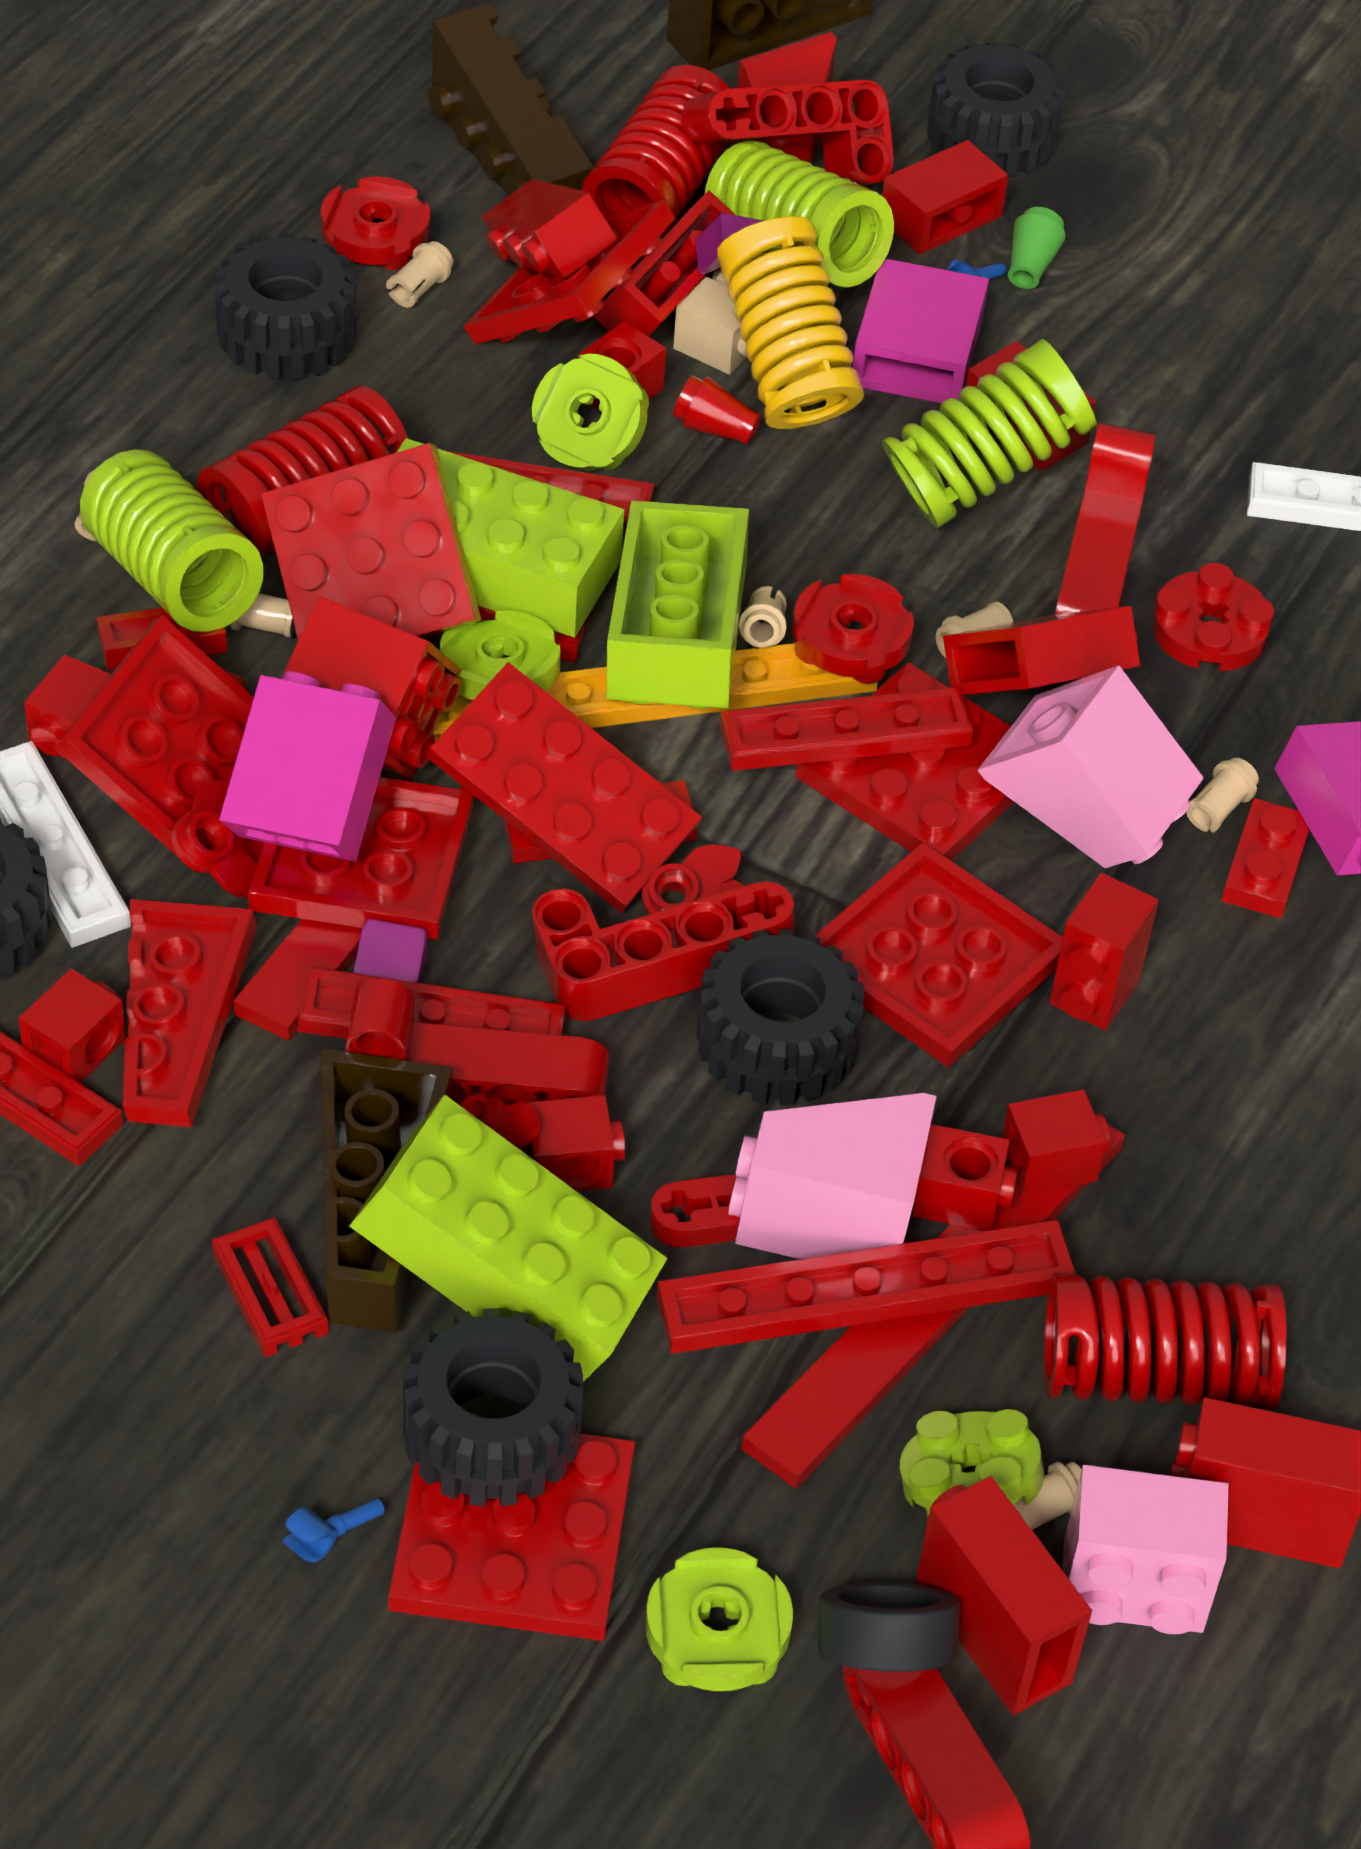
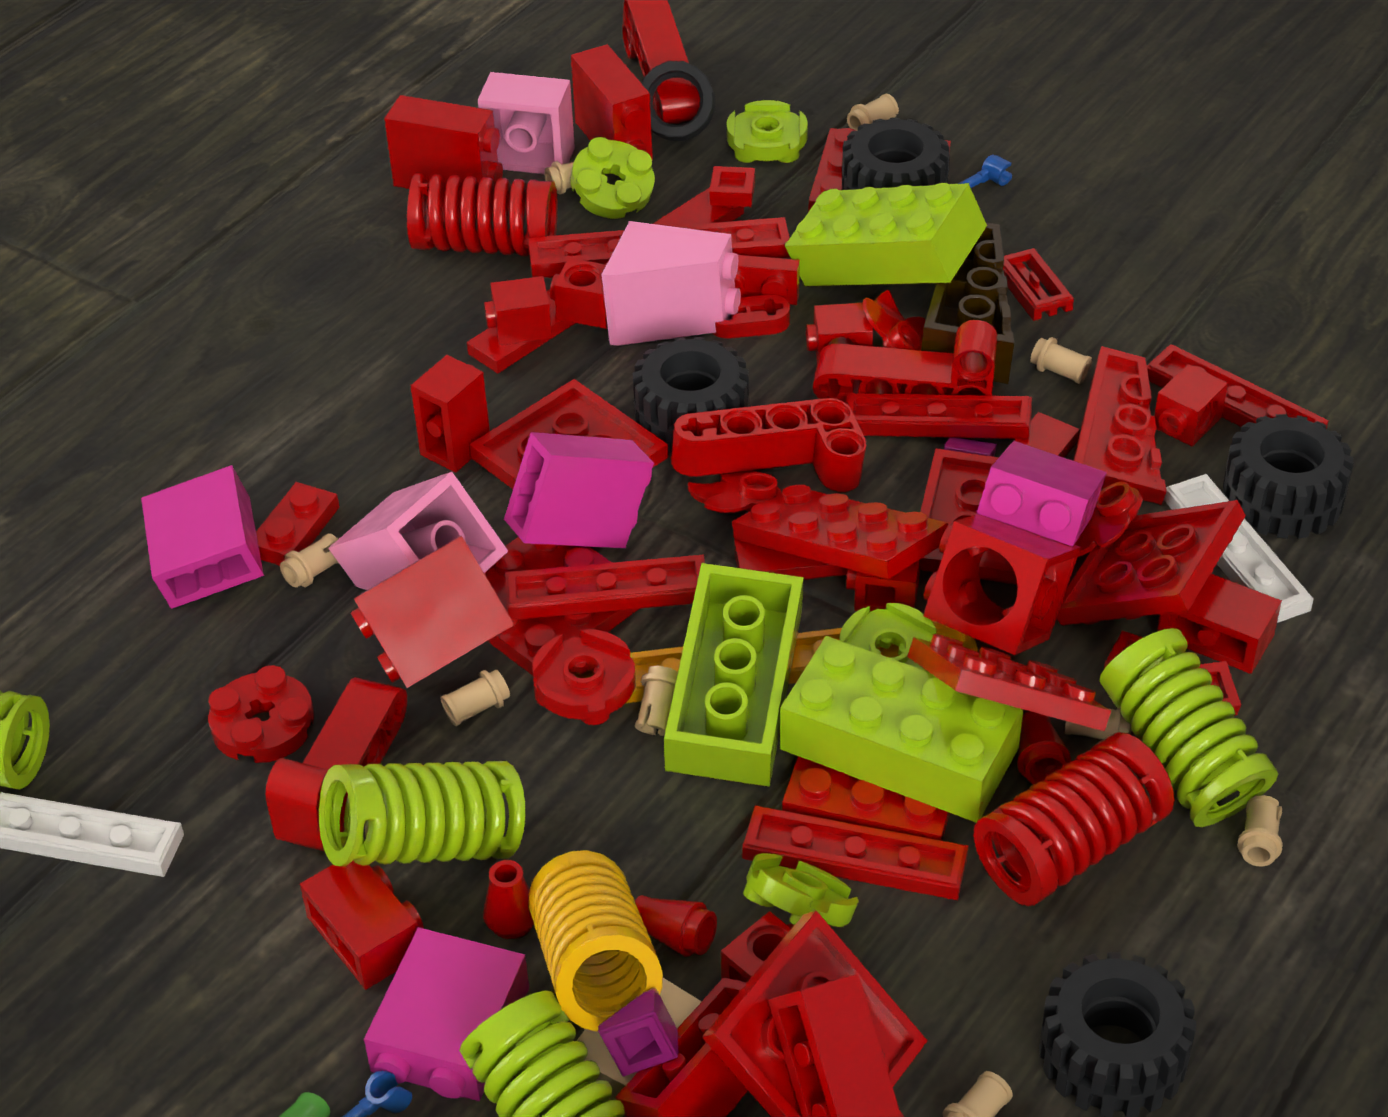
camera: 170 degrees left, 5 degrees down
none -> red cone [483,860,534,939]
none -> dark pink brick [504,432,654,548]
none -> red plate [709,166,755,208]
none -> red plate [734,255,800,305]
none -> tan pin [847,94,899,131]
none -> tan pin [1030,337,1092,384]

